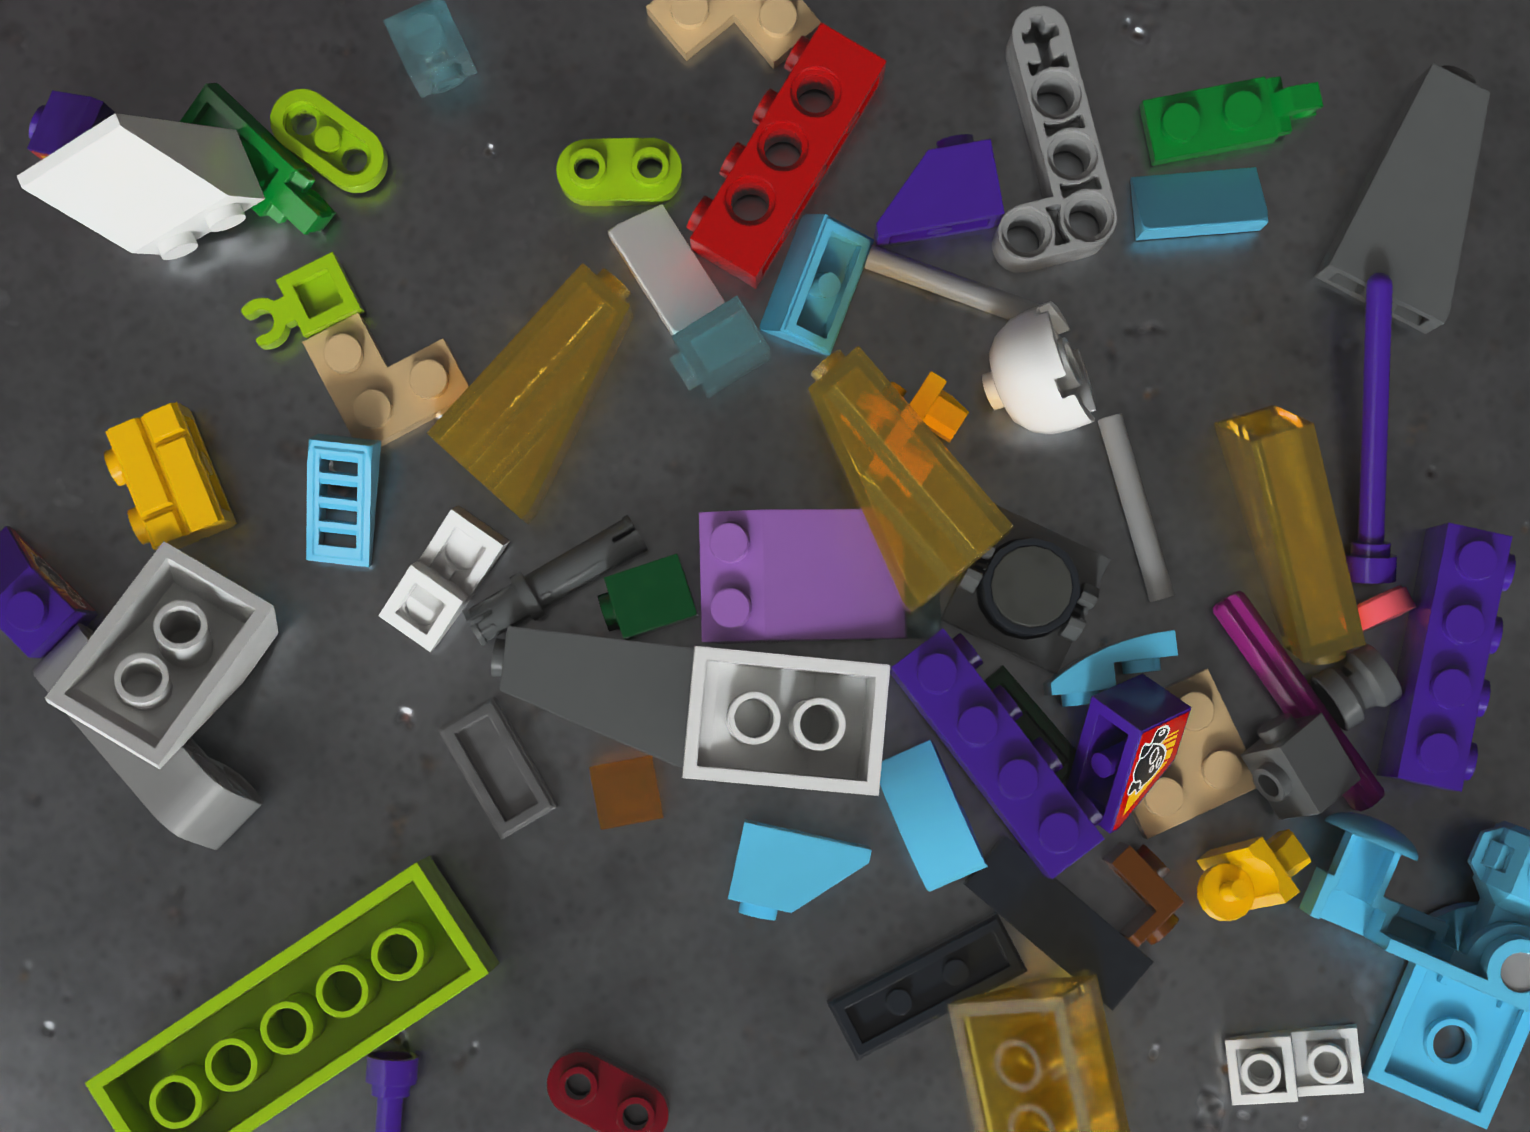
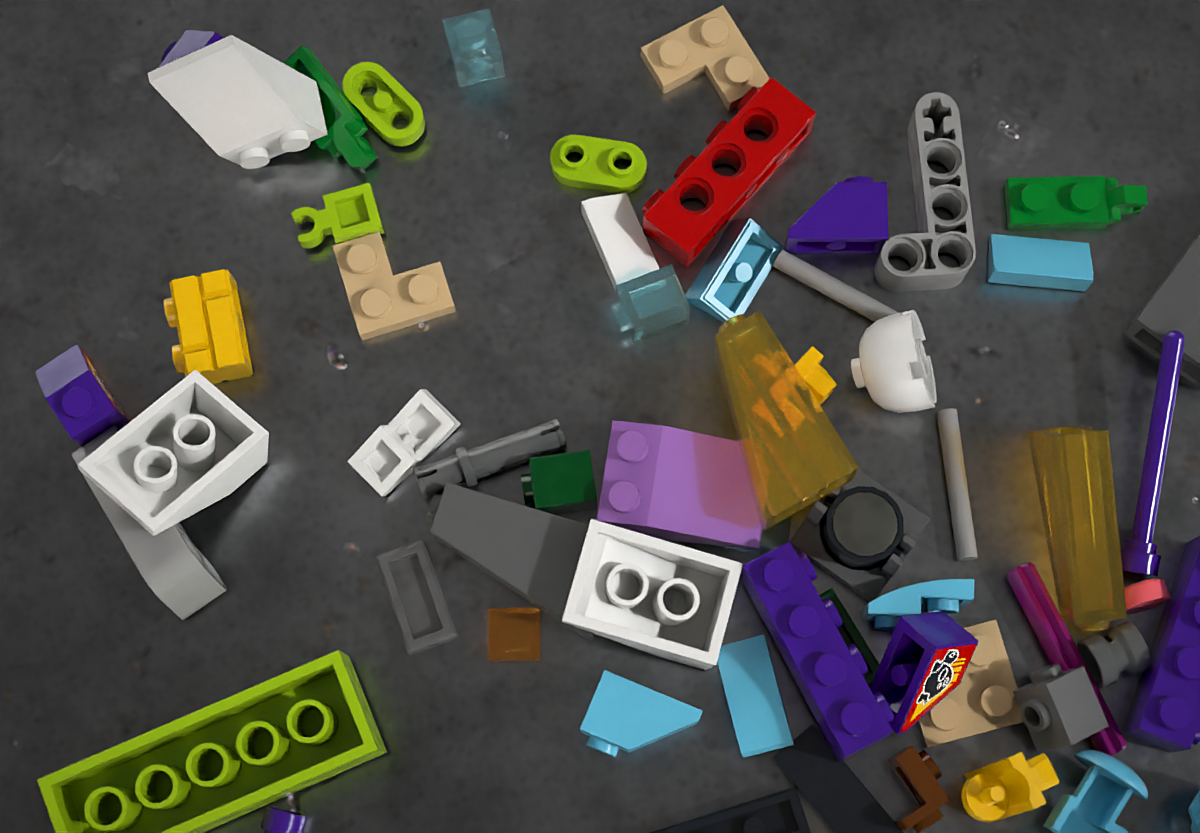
camera: 10 degrees right, 10 degrees down
medium azure slope [306,434,381,567] -> none
clear yellow slope [427,263,634,524] -> none

